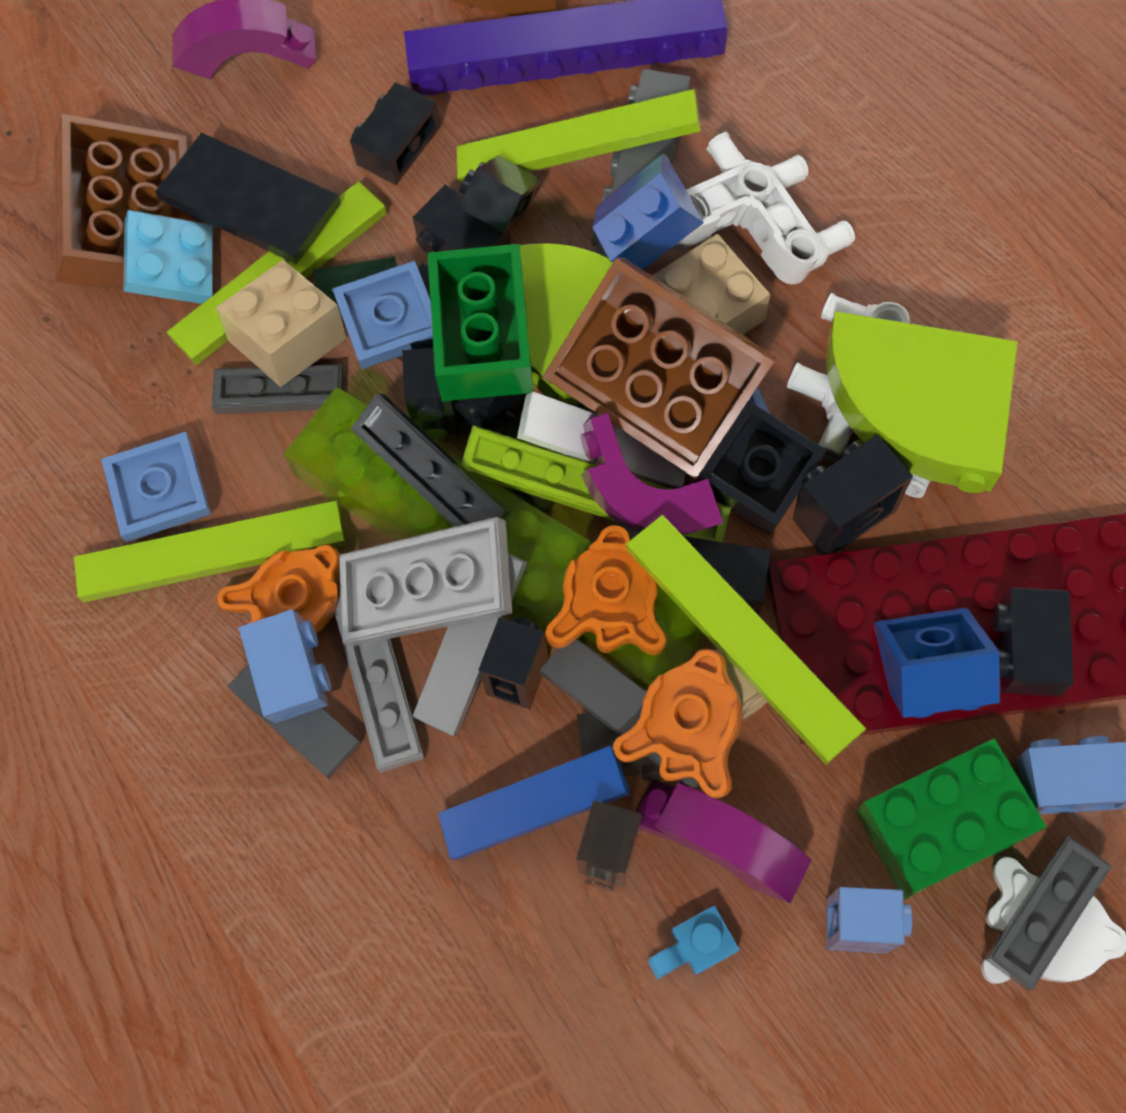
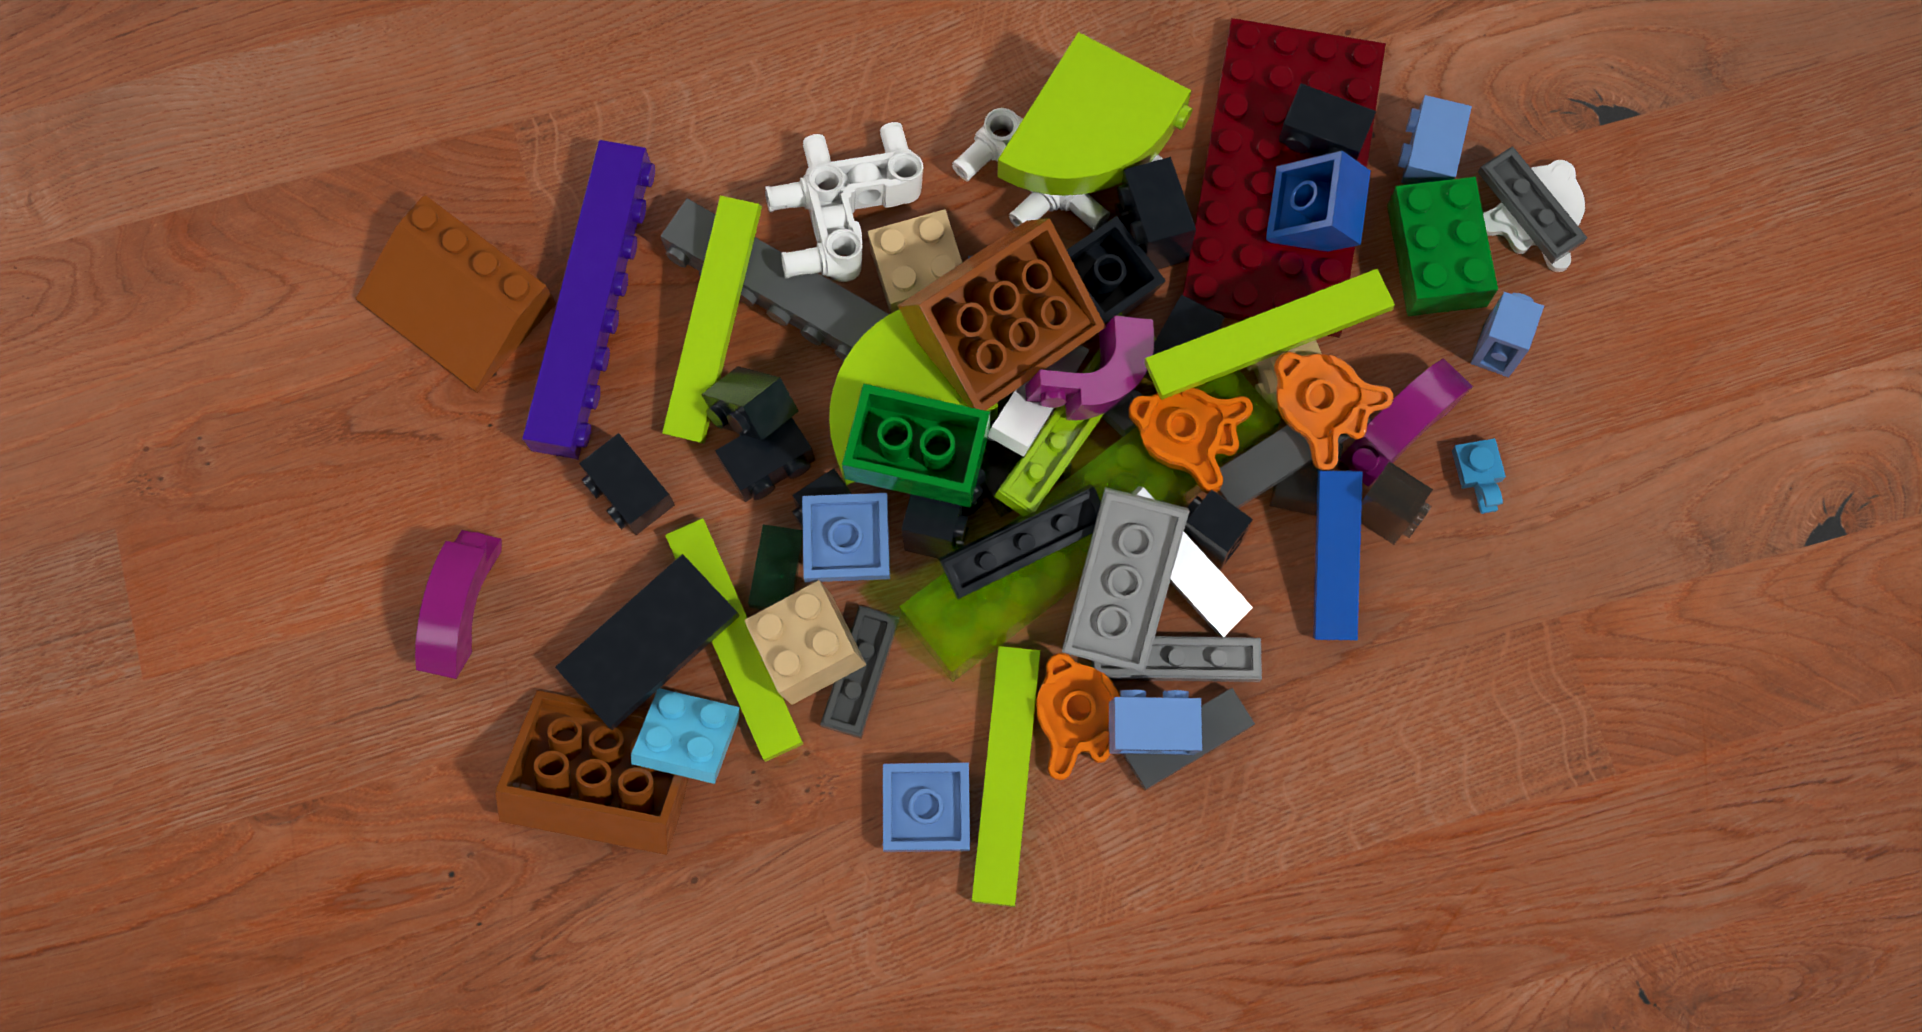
camera: 75 degrees left, 5 degrees up
blue slope [592,153,704,270] -> none

